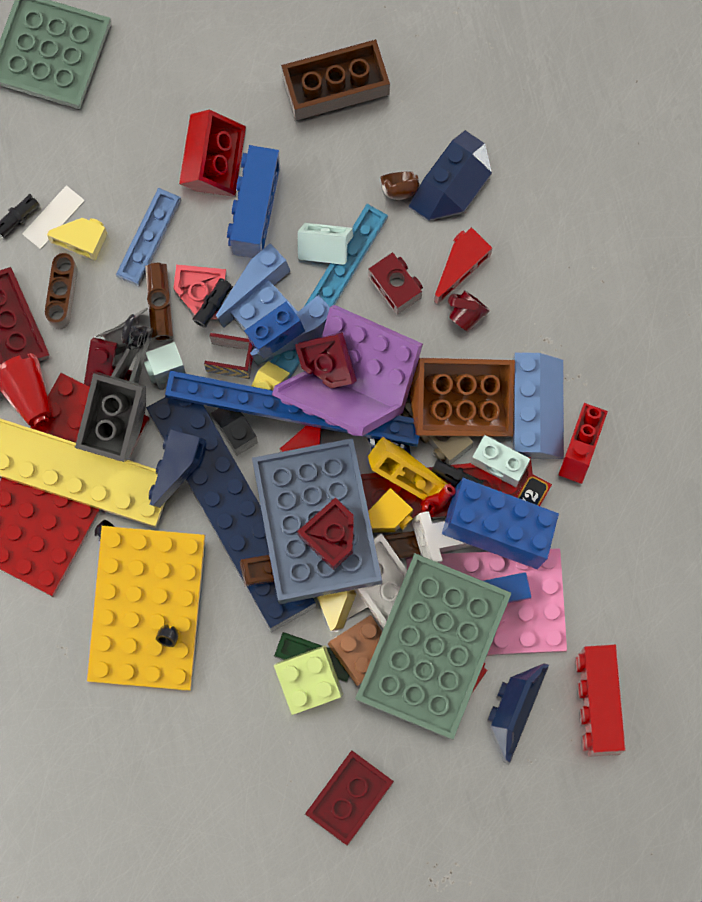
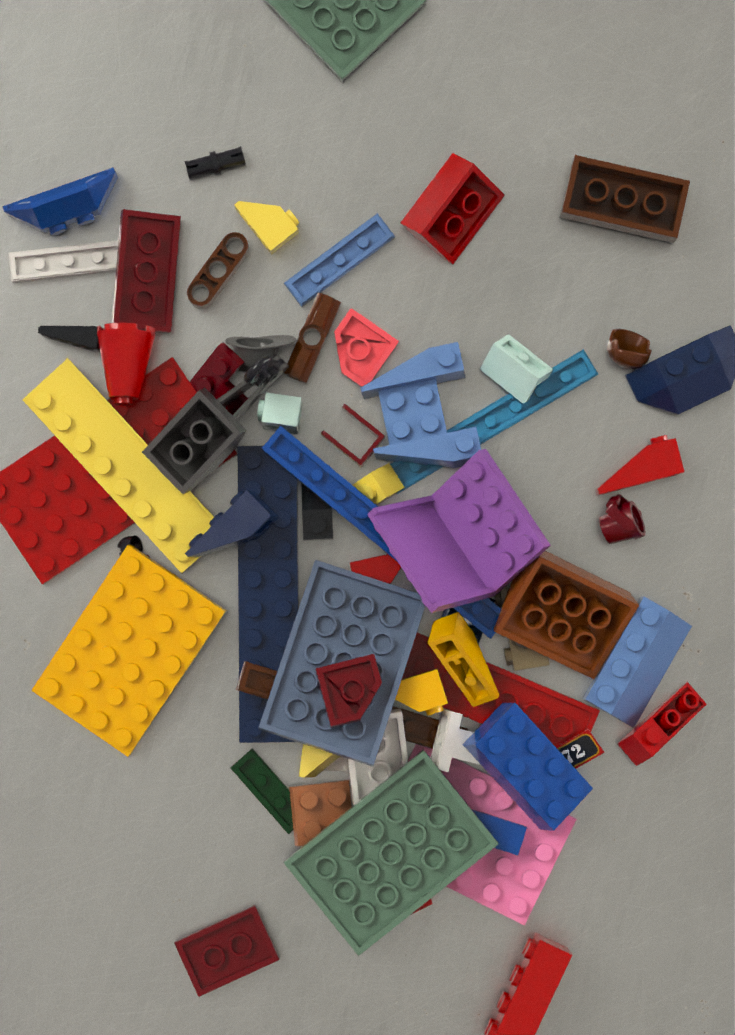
camera: 30 degrees right, 10 degrees up
white sticker [22,185,85,249] -> none
black hinge [156,625,179,647] -> none
black pin [192,278,233,328] -> none
blue brick [227,145,280,258] -> none
blue brick [244,301,305,360] -> none
yellowish green brick [274,645,343,715] -> none
dark red plate [295,332,357,388] -> none
dark red brick [368,252,423,315] -> none
red arm [421,484,456,515] -> none
black pin [432,459,484,487] -> none
light aqua brick [471,435,530,487] -> none
dark blue wedge [487,663,549,764] -> none

